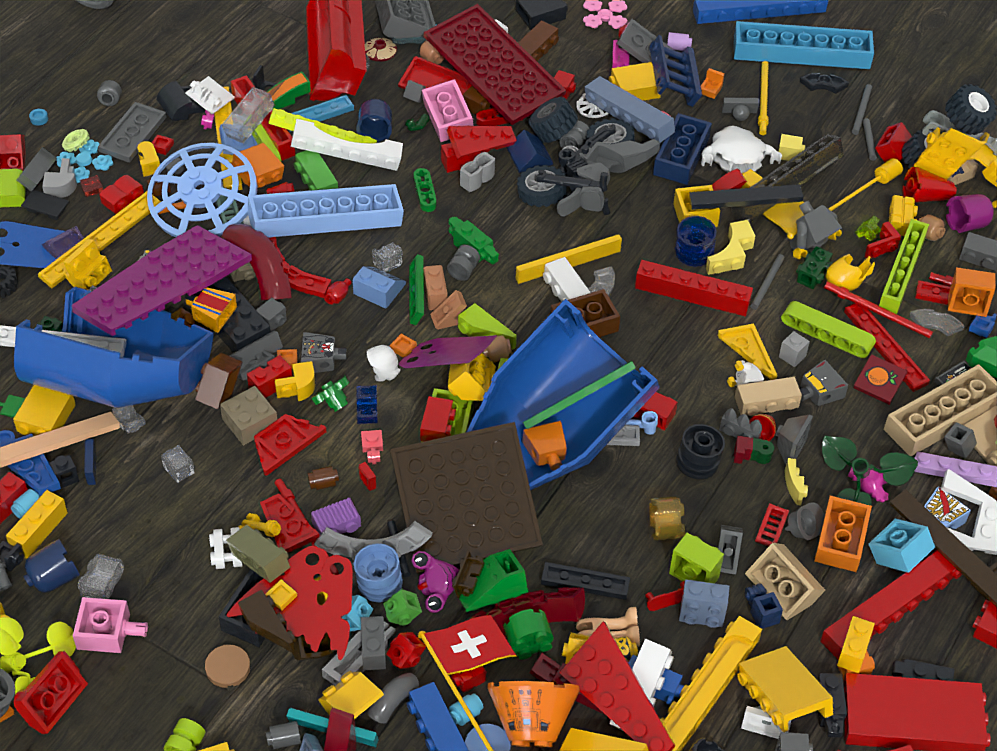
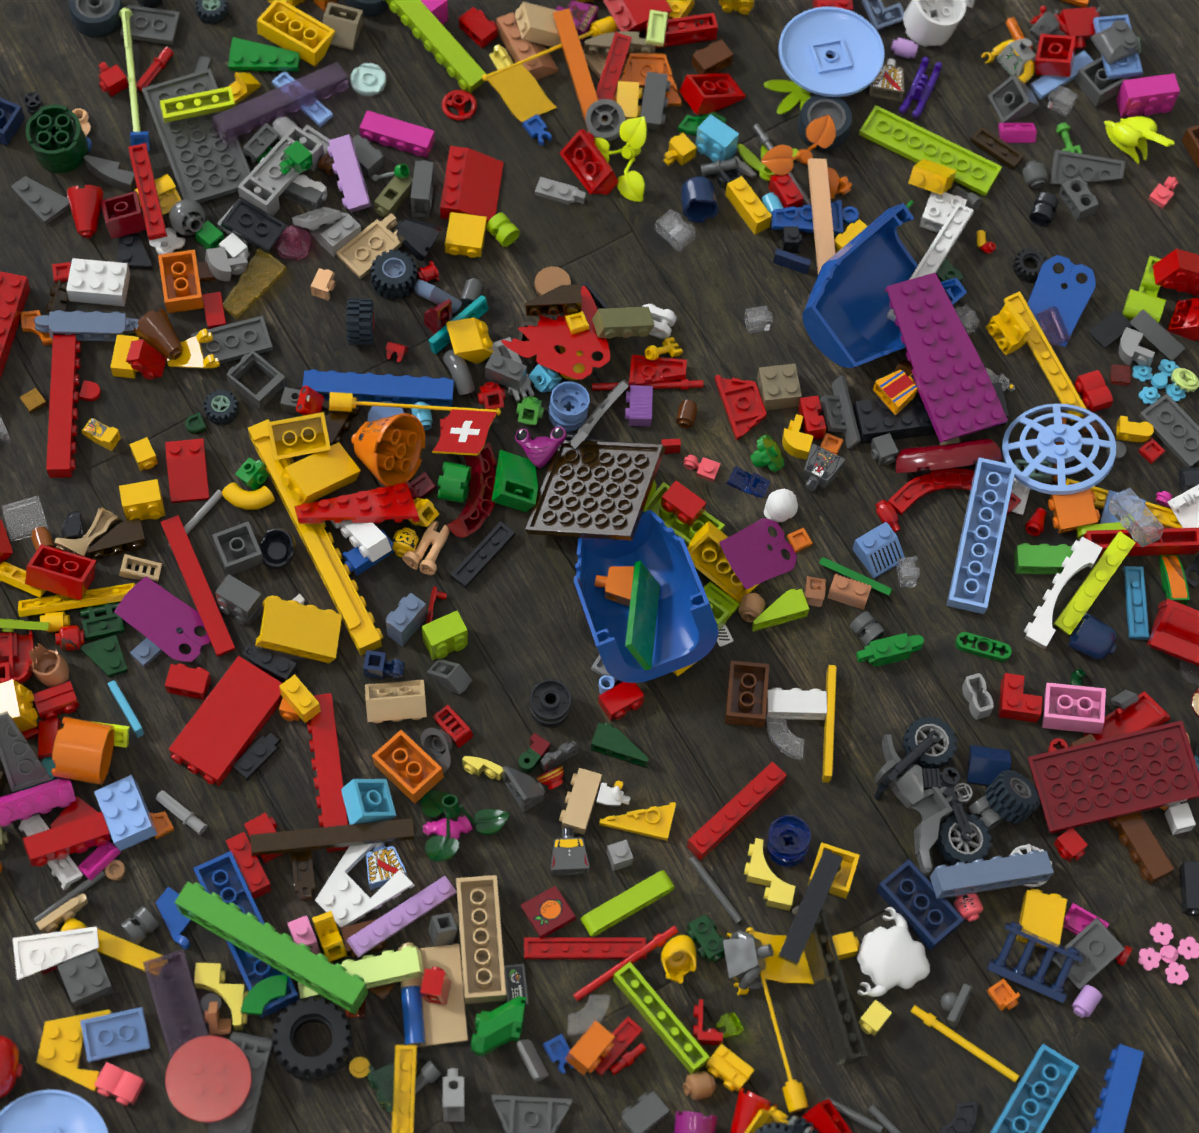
camera: 115 degrees right, 15 degrees up
bright pink brick [73,597,148,653] -> none
piece [195,353,243,409] -> none
red wing [447,126,517,160] -> none
dark brown hinge [452,550,484,599] -> none
clear yellow brick [649,496,685,541] -> none
red slope [712,168,747,191] -> none
none -> light grey hinge [535,177,586,205]
none -> dark green slope [590,722,649,768]

